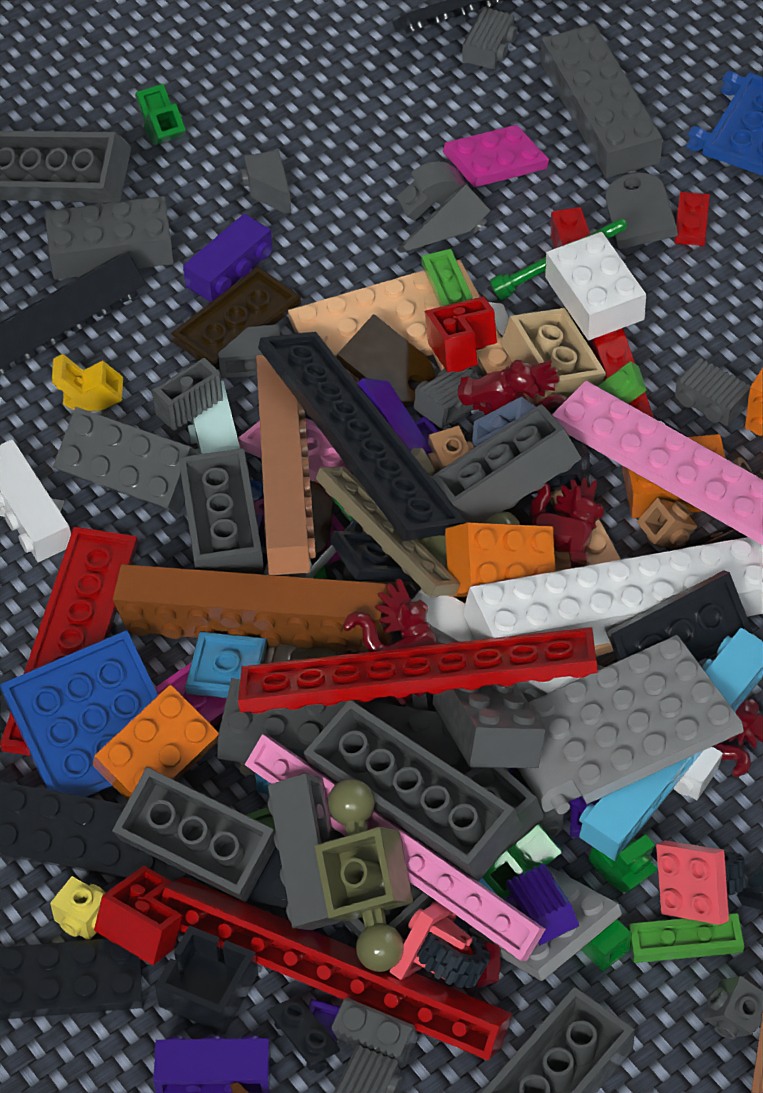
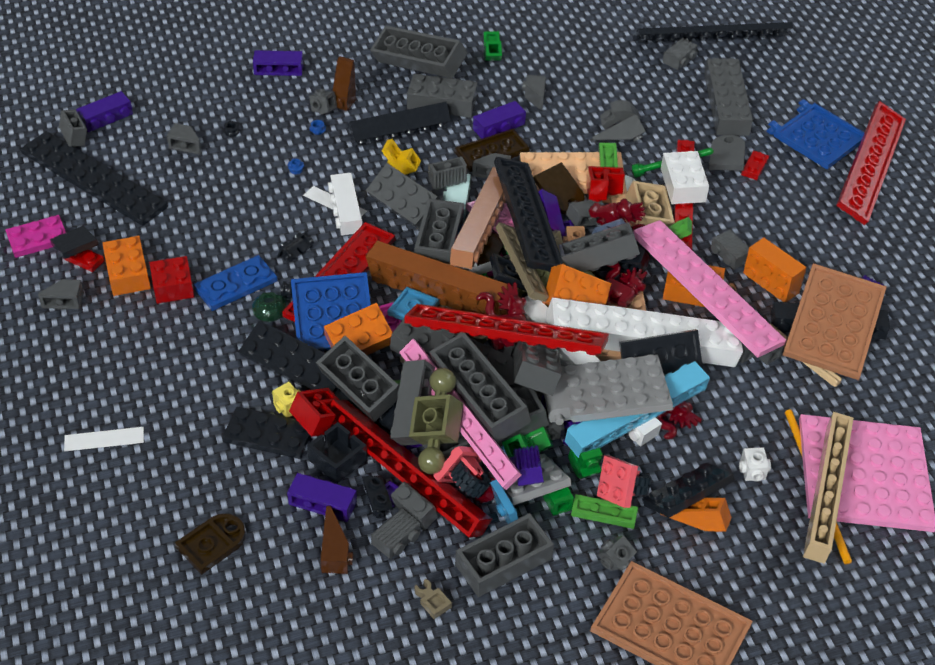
camera: 15 degrees right, 5 degrees down
dark pink plate [443,125,549,188] -> none
medium nougat brick [637,498,697,549] -> none
none -> dark azure plate [490,480,518,524]

